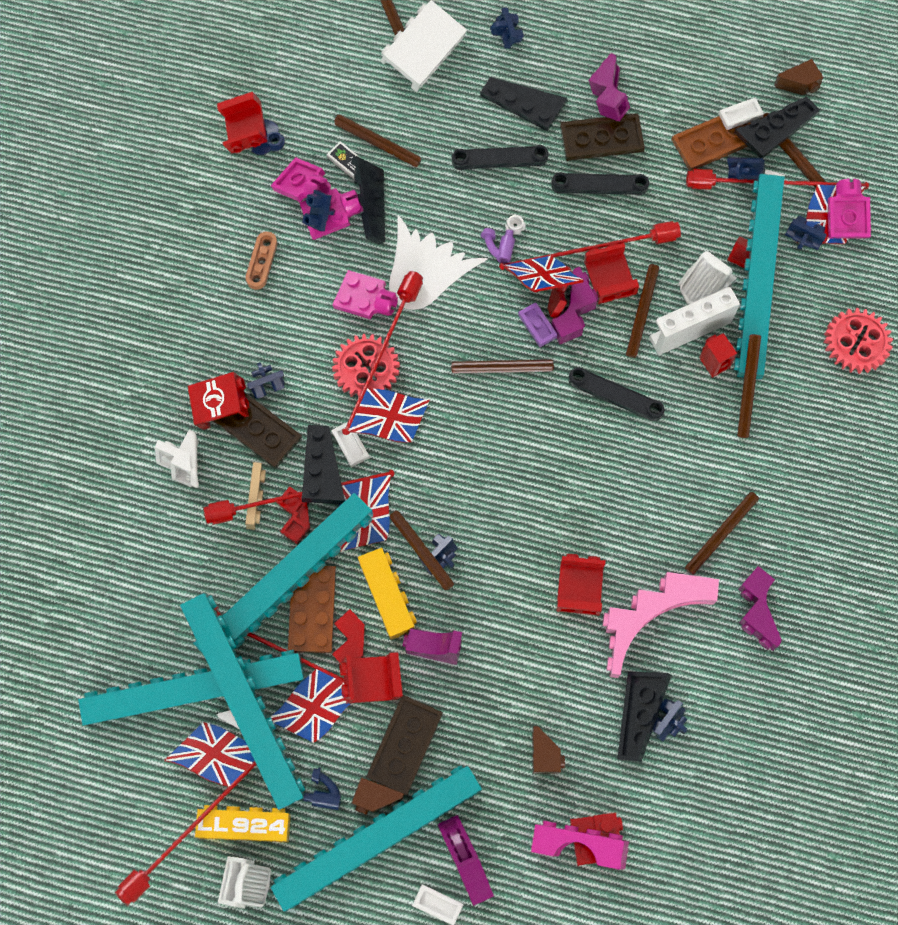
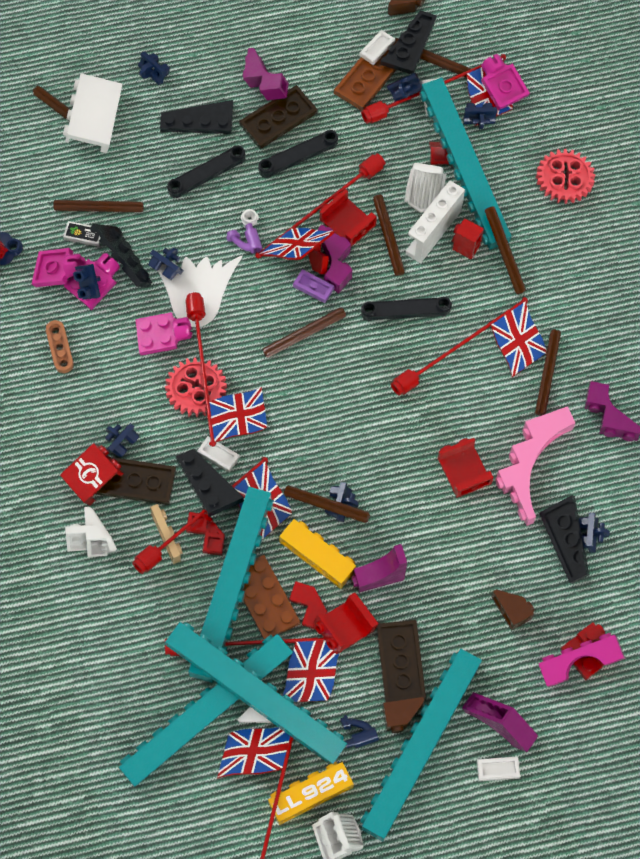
camera: 30 degrees left, 5 degrees down
none -> dark blue hips [148,247,184,280]
none -> flag [390,297,547,396]

